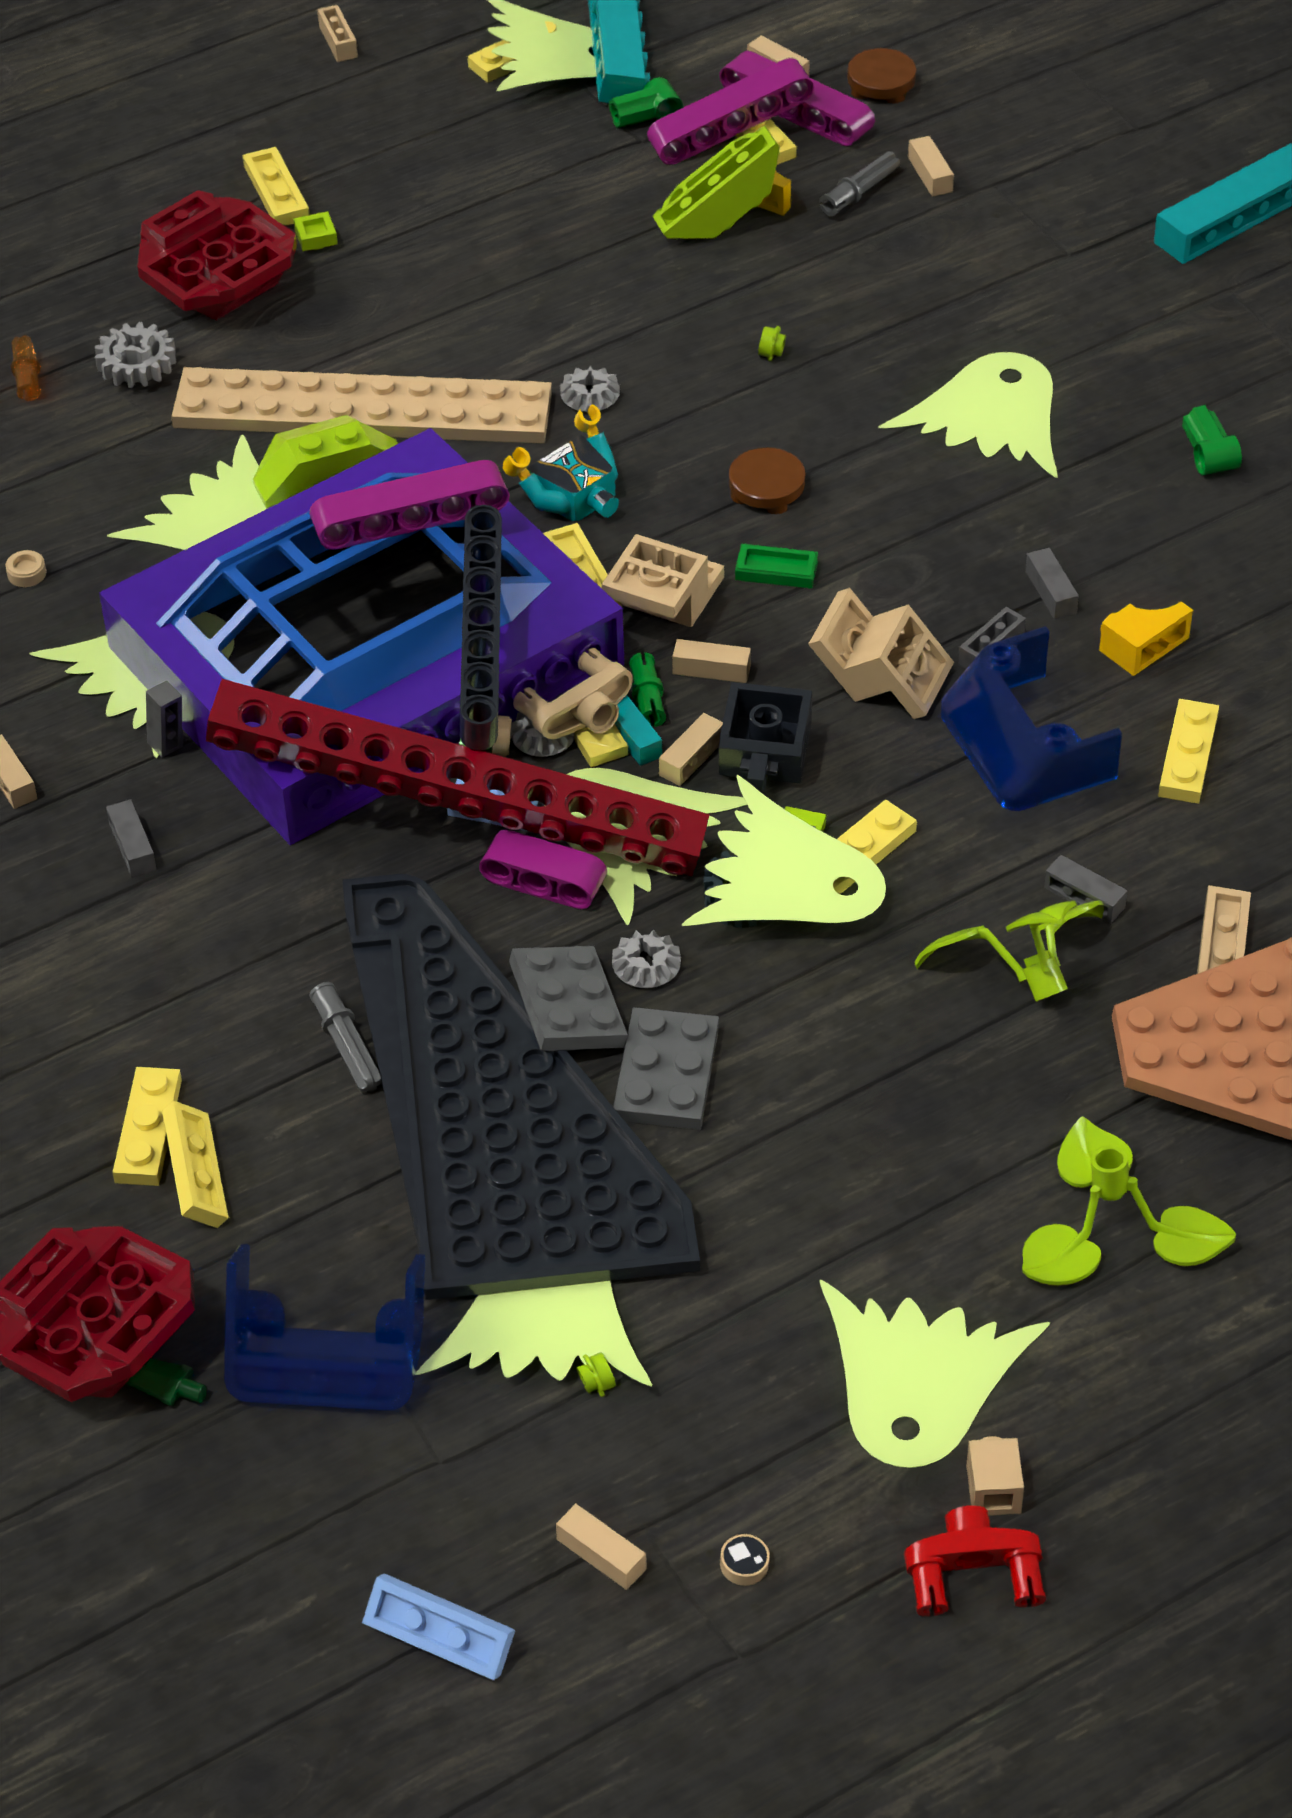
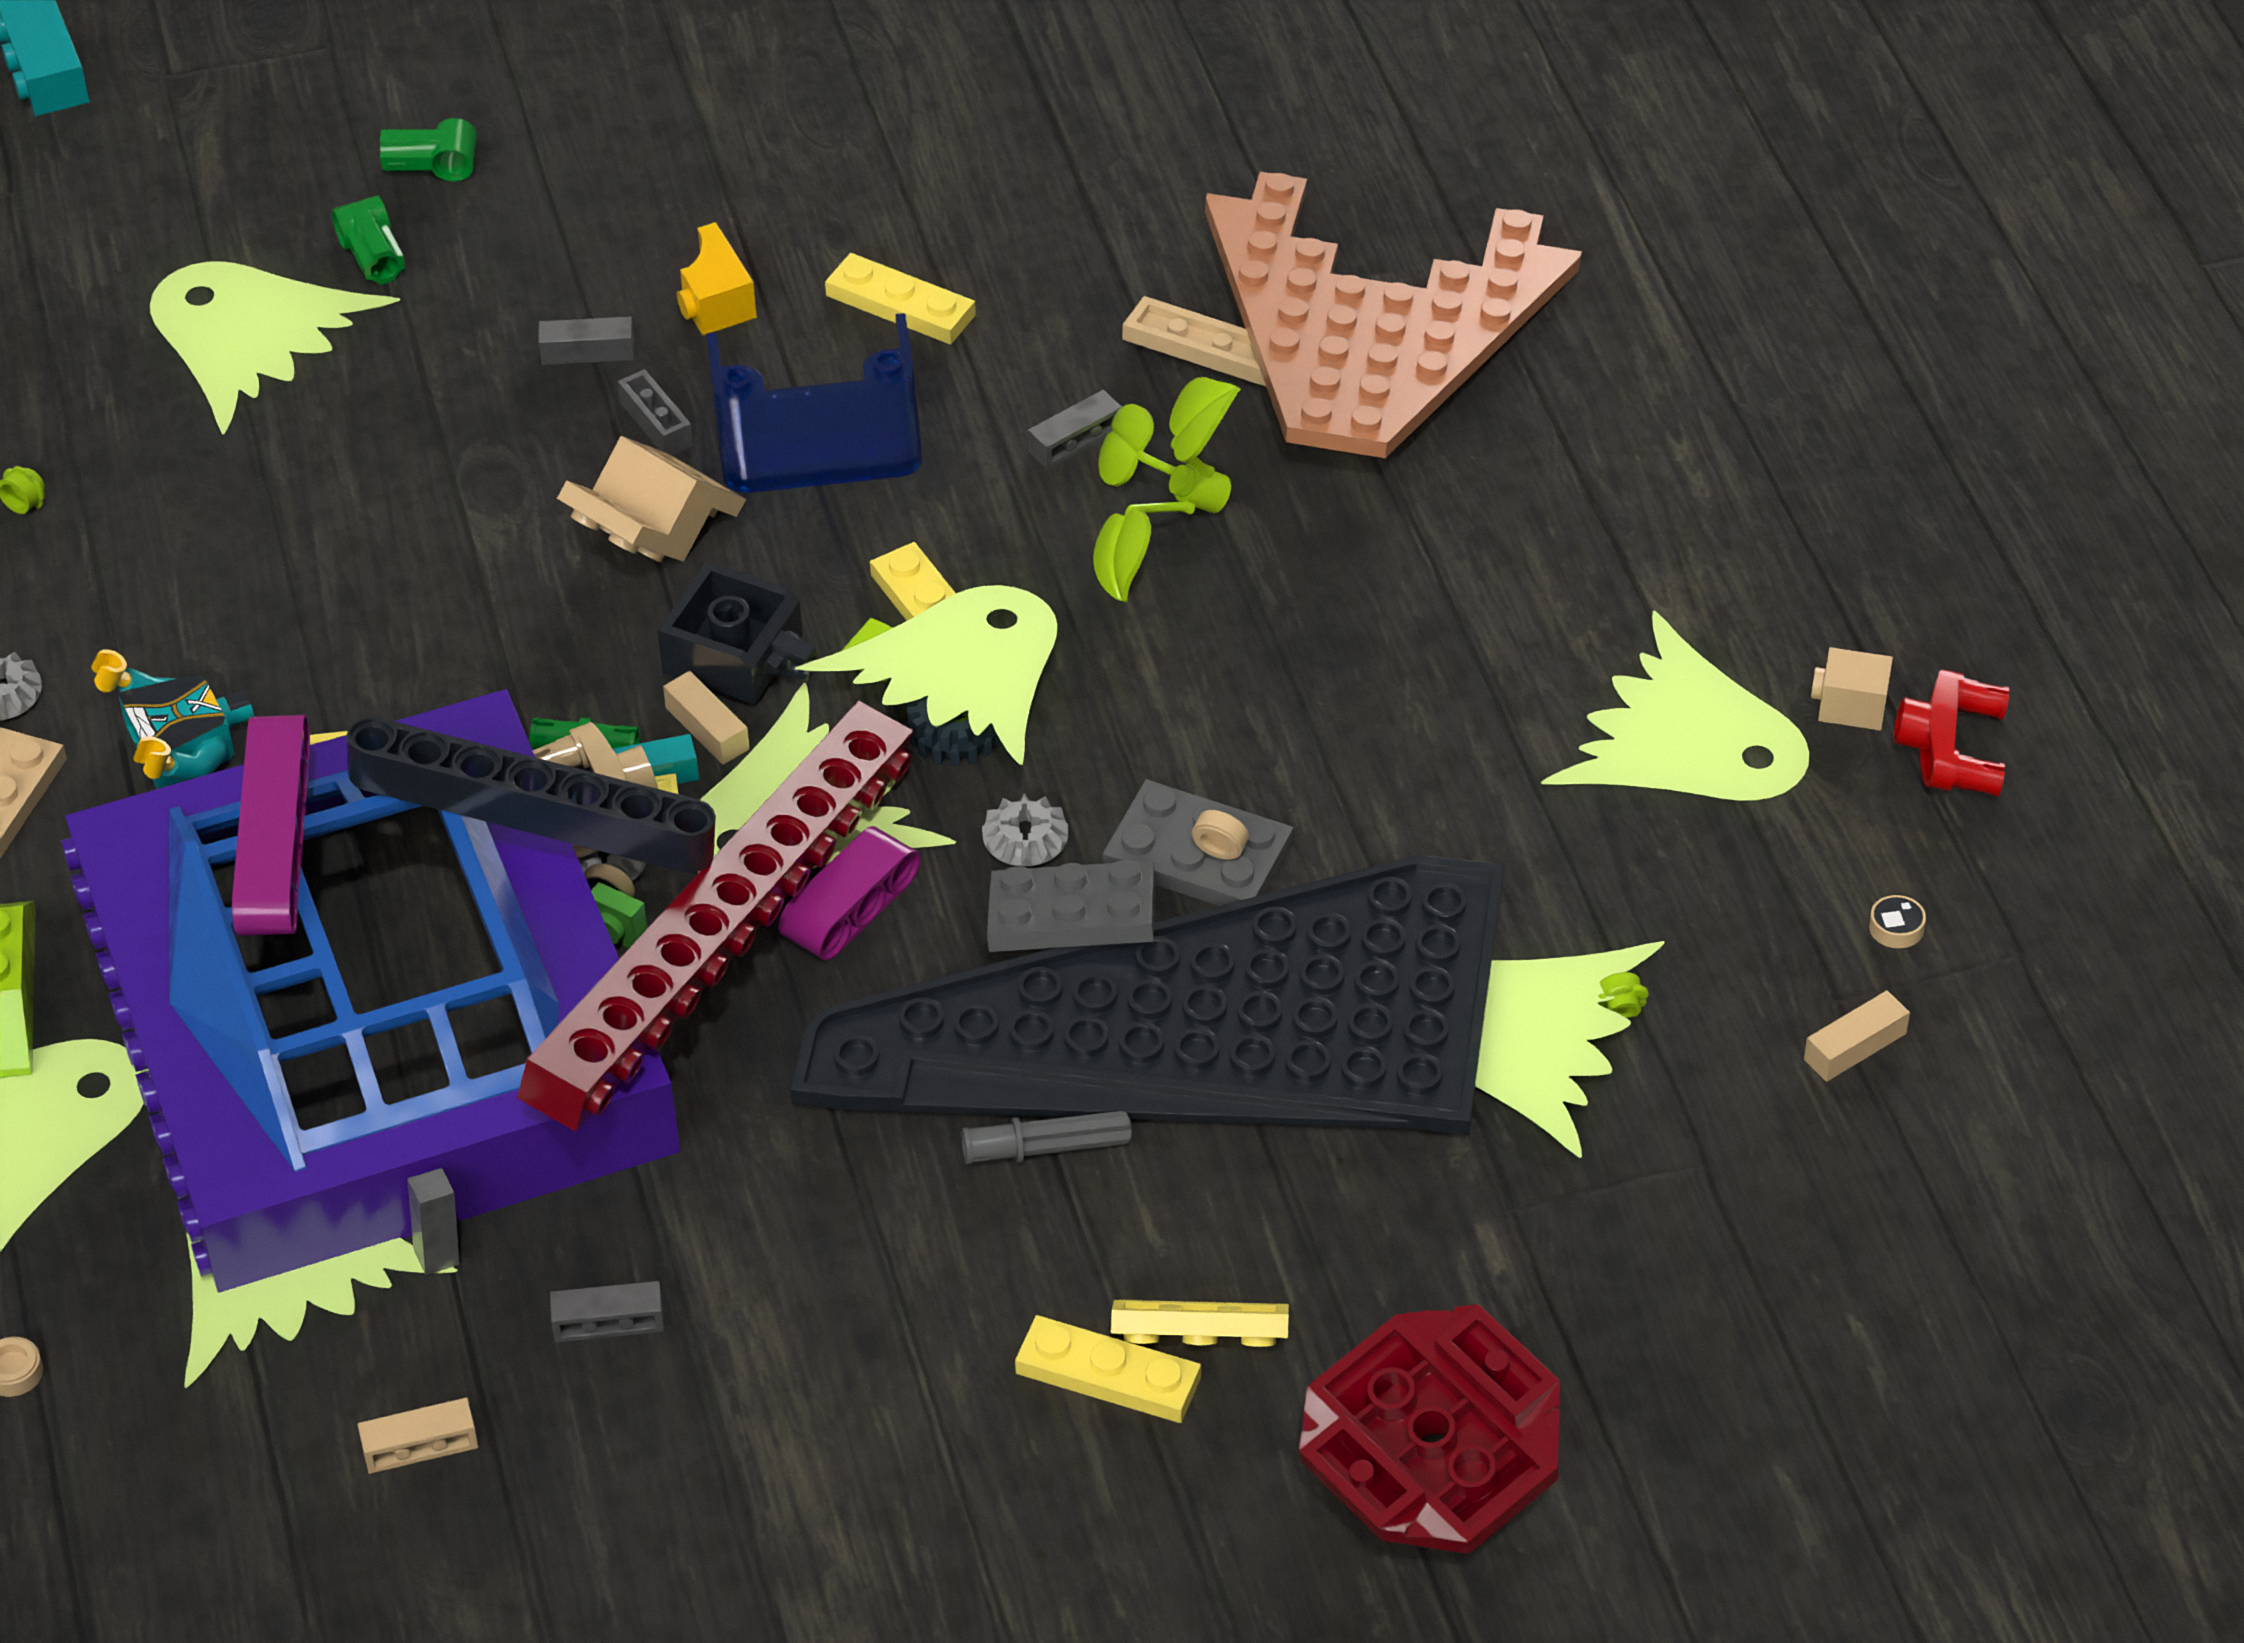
camera: 75 degrees left, 0 degrees up
clear blue windscreen [224,1244,425,1410] -> none
light blue plate [362,1574,515,1680] -> none
tan bracket [601,534,724,627] -> none
tan piece [672,639,751,683] -> none
reddish brown tile [729,447,805,515] -> none
green tile [735,544,818,589] -> none
lime plant [1022,1116,1236,1285] -> none
none -> green piece [331,195,405,285]
none -> tan tile [1192,810,1249,860]

